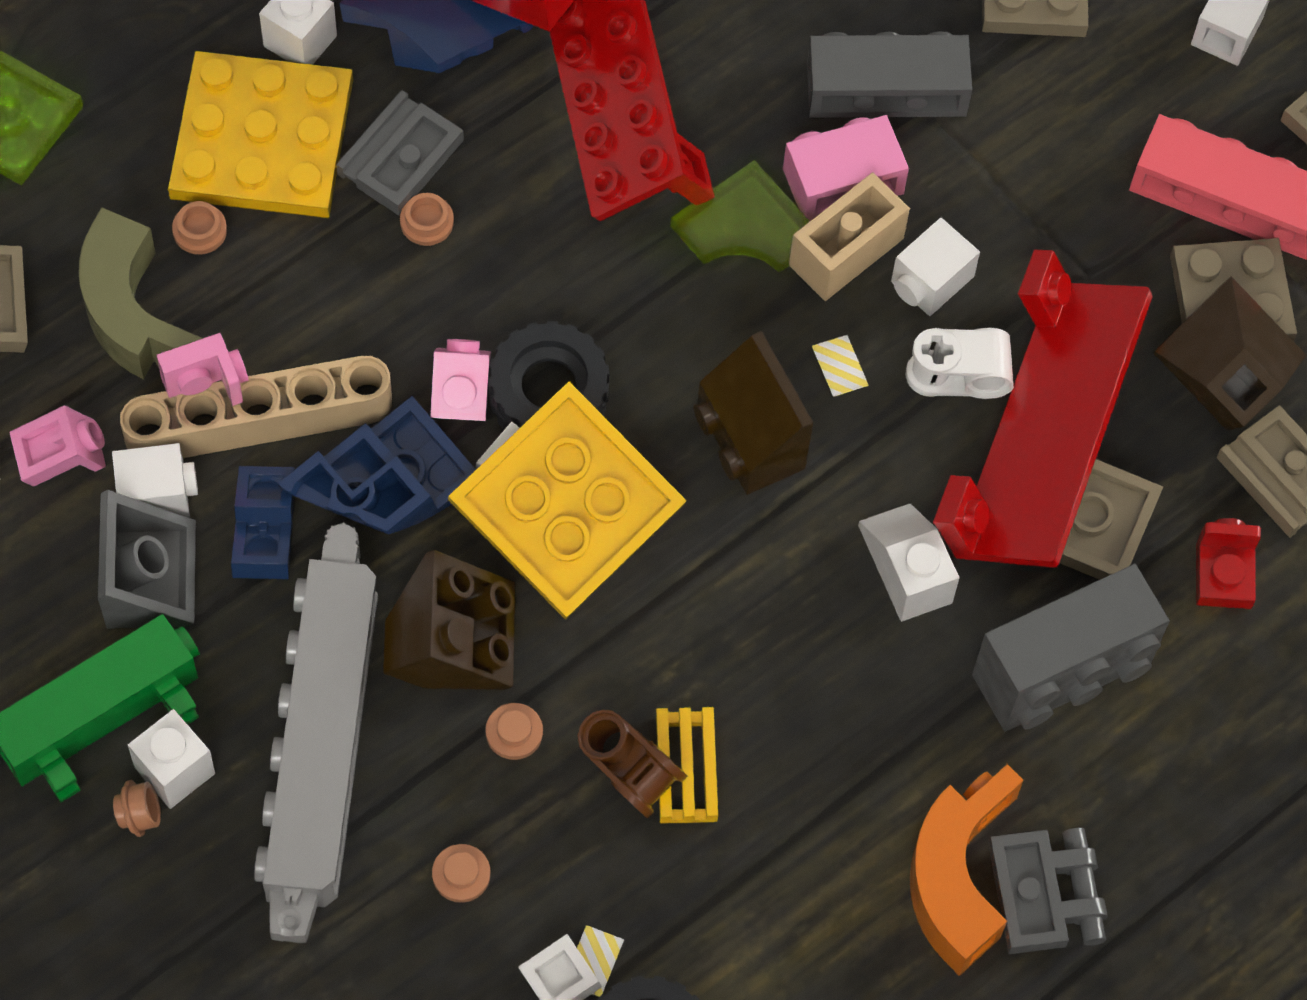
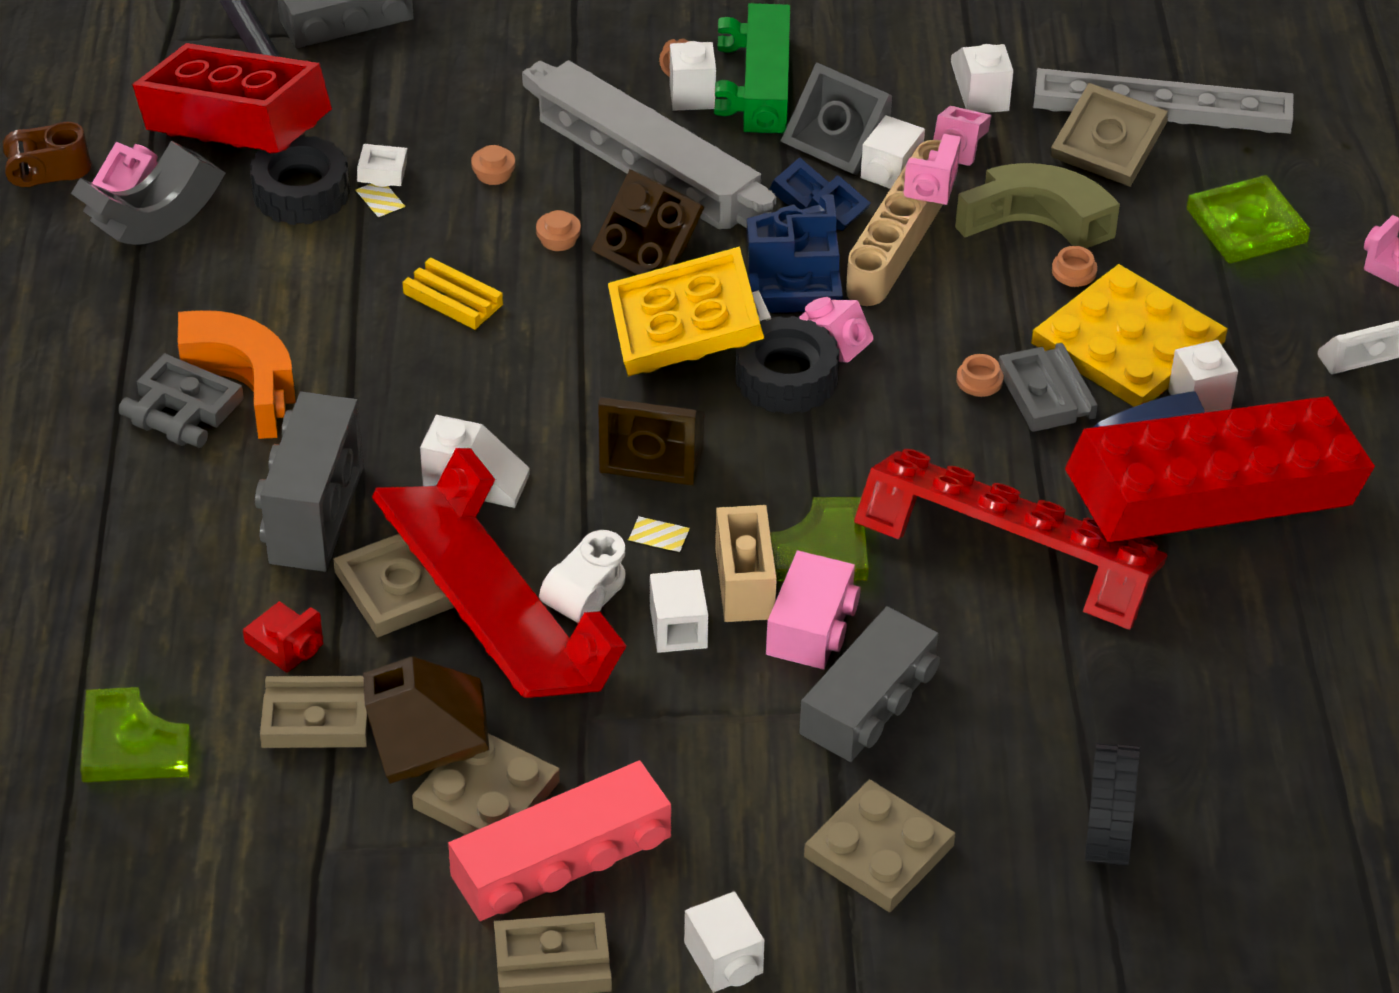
camera: 130 degrees right, 20 degrees down
reddish brown piece [578,710,688,818] -> none

